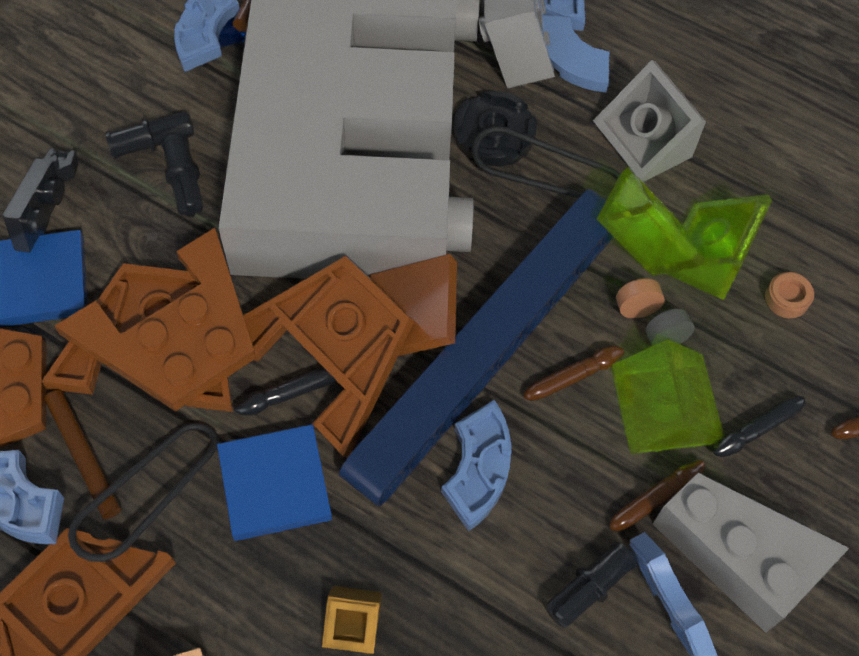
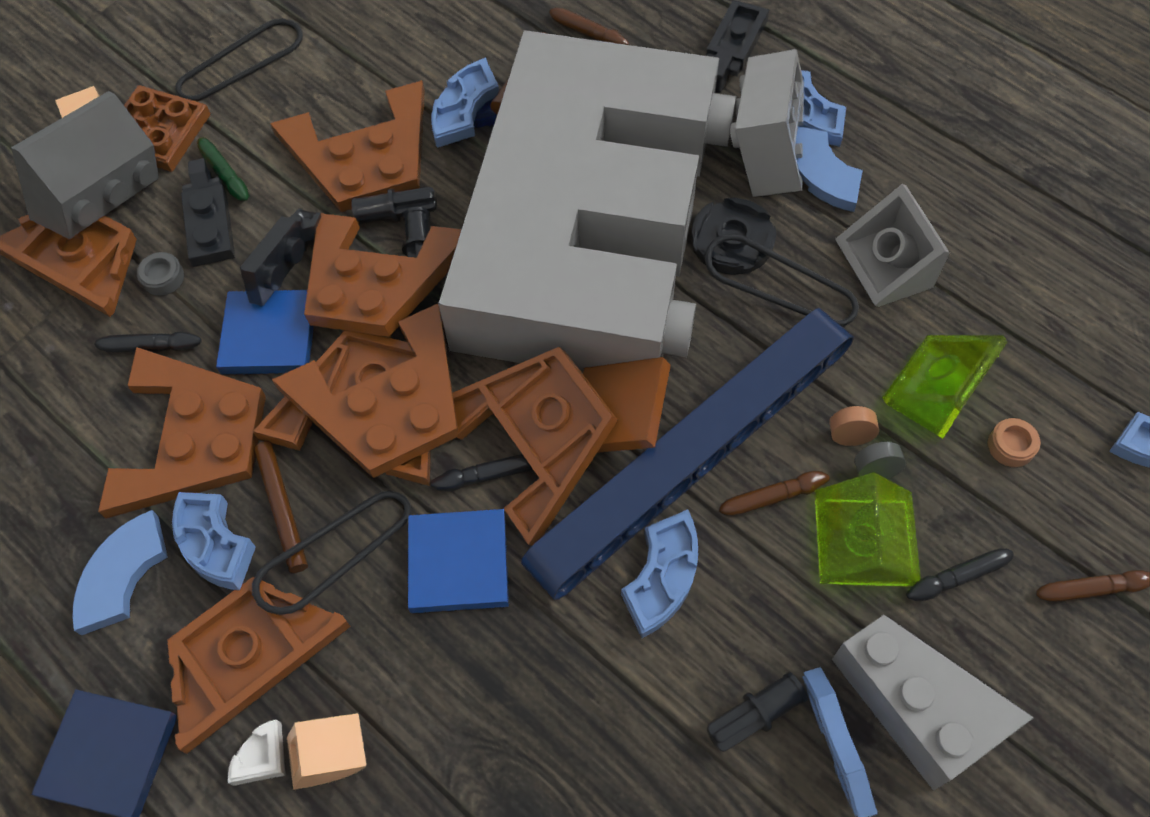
camera: 15 degrees right, 0 degrees up
pearl gold slope [322,586,382,654] -> none
clear neon green slope [597,166,706,276] -> none
reddish brown piece [609,460,705,531] -> none
none -> dark orange wing [270,80,425,212]
none -> dark orange wing [304,214,462,337]

